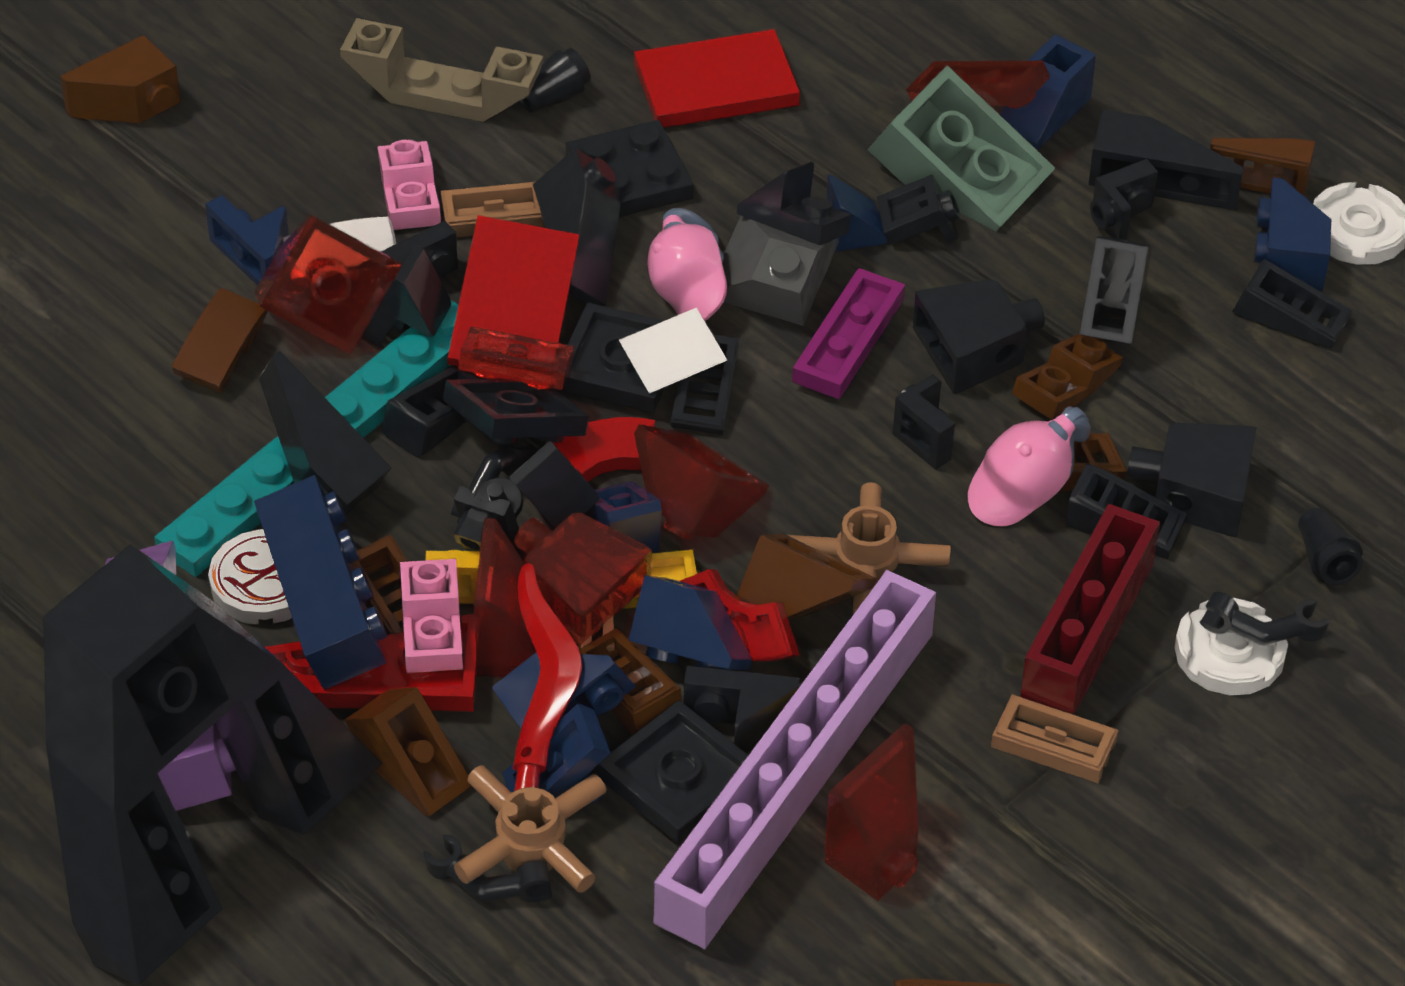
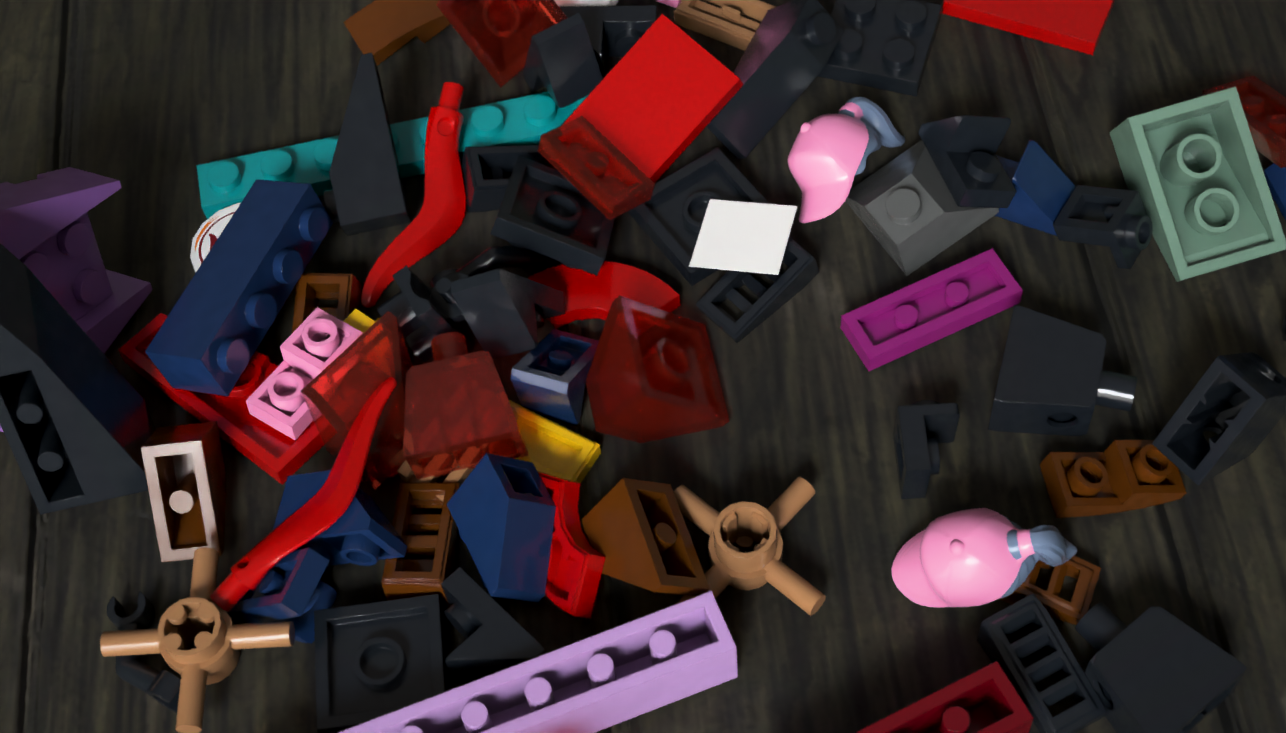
camera: 45 degrees right, 10 degrees up
none -> red piece [361,82,466,308]

